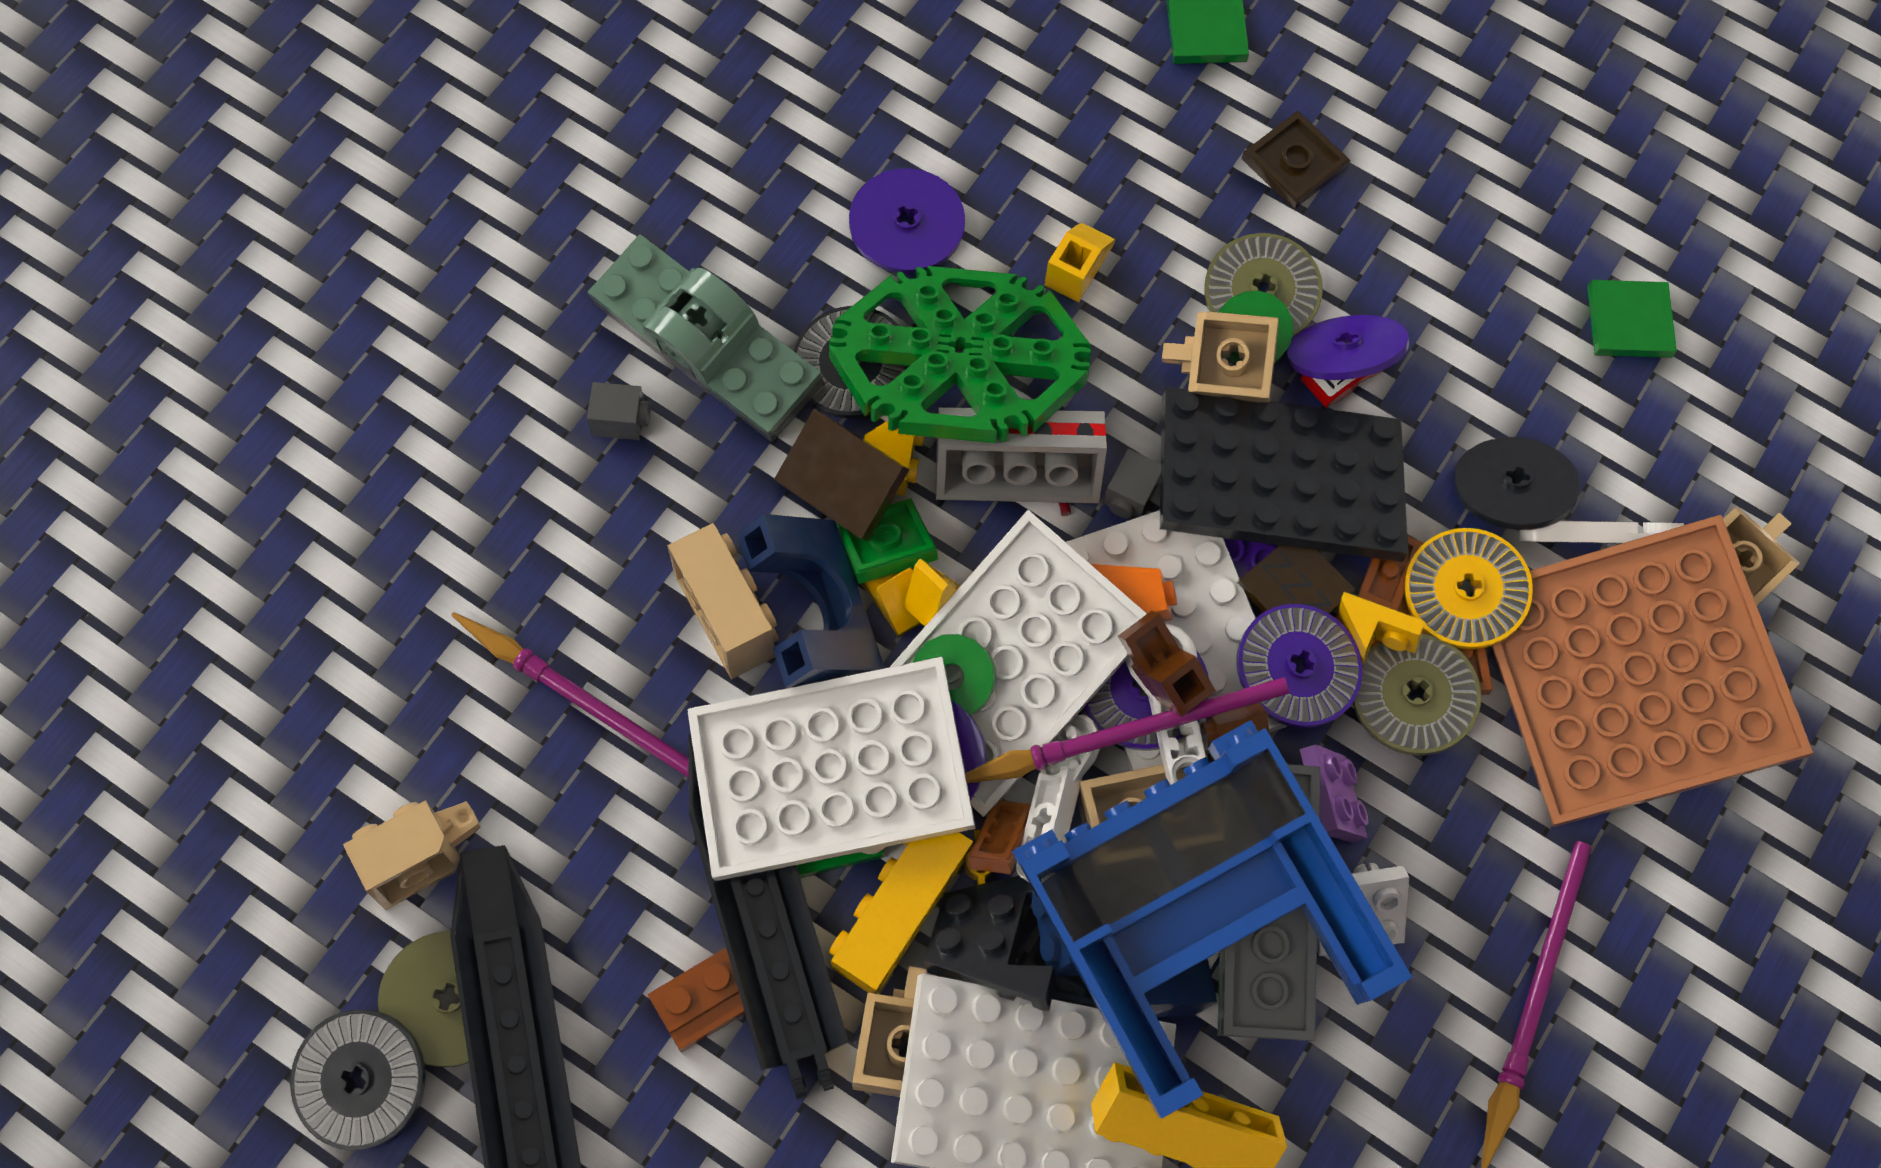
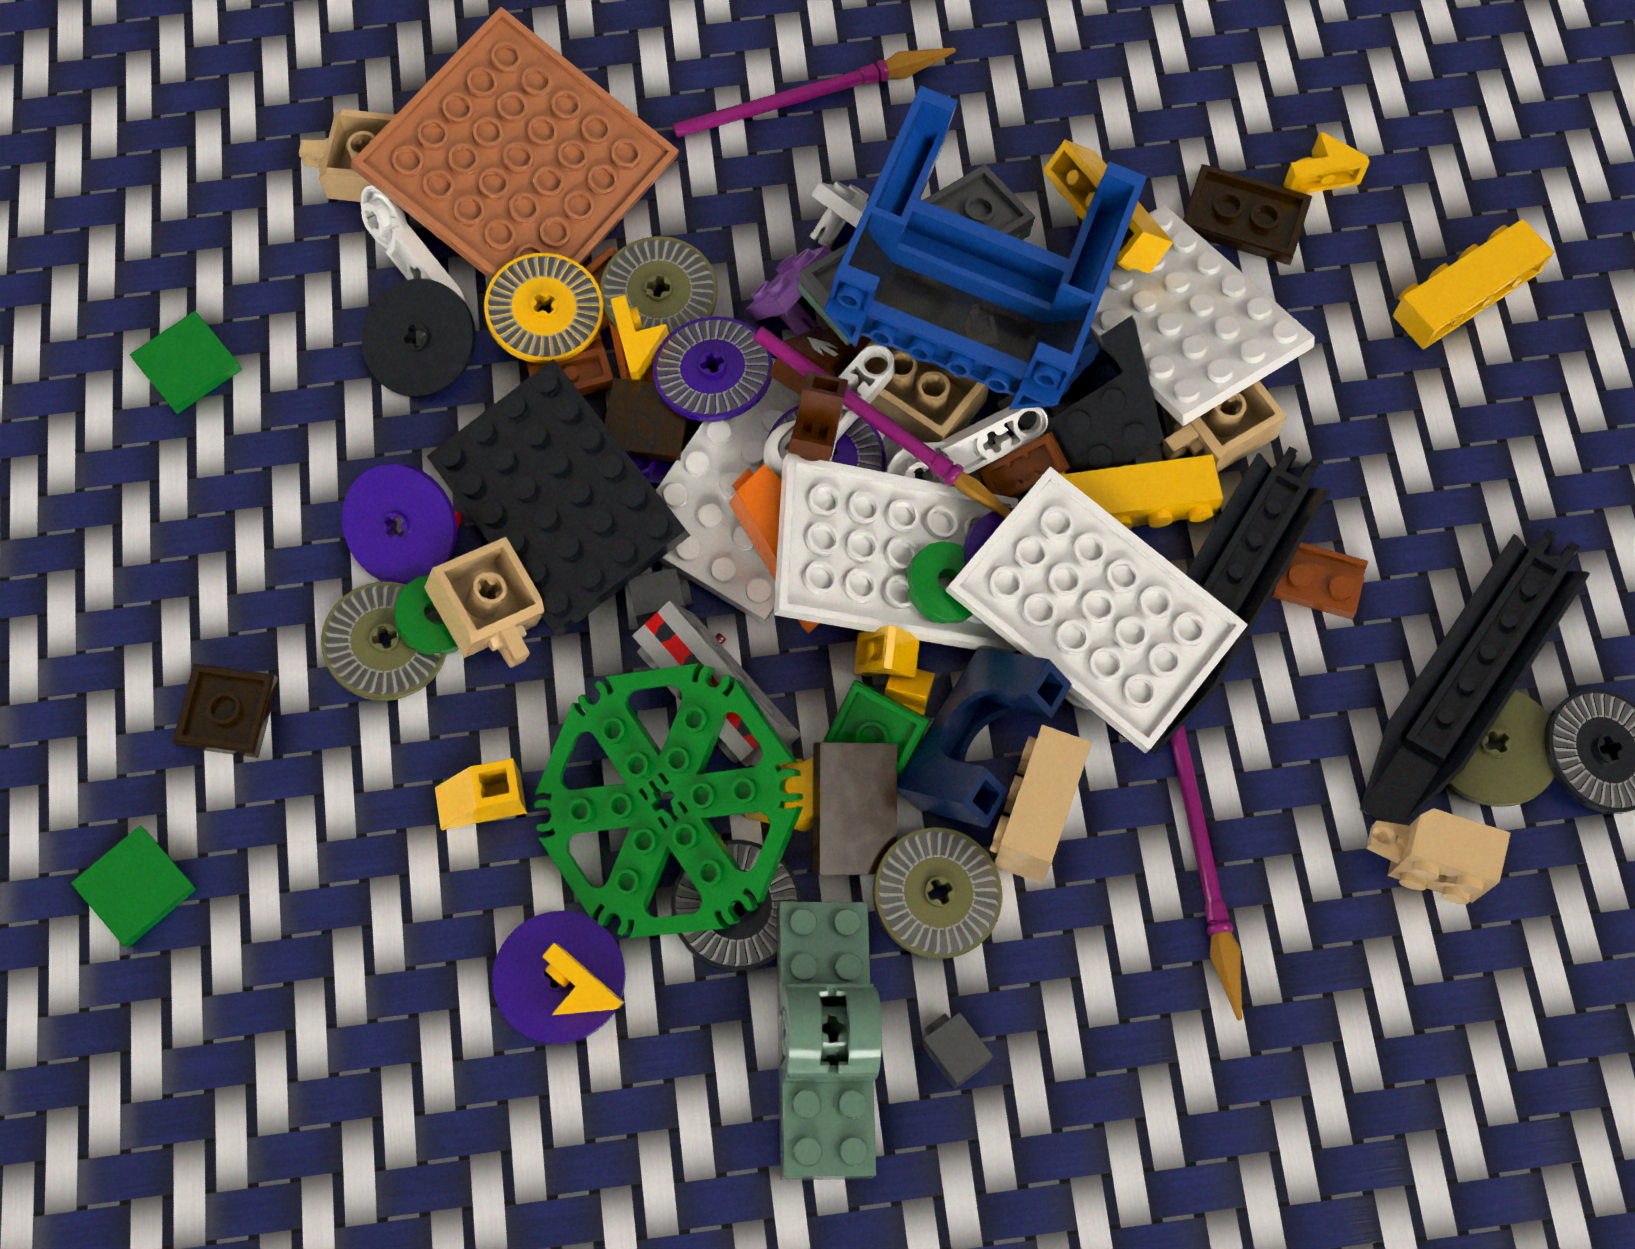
camera: 125 degrees left, 0 degrees up
none -> yellow slope [542,943,624,1015]
none -> piece [873,827,1002,959]

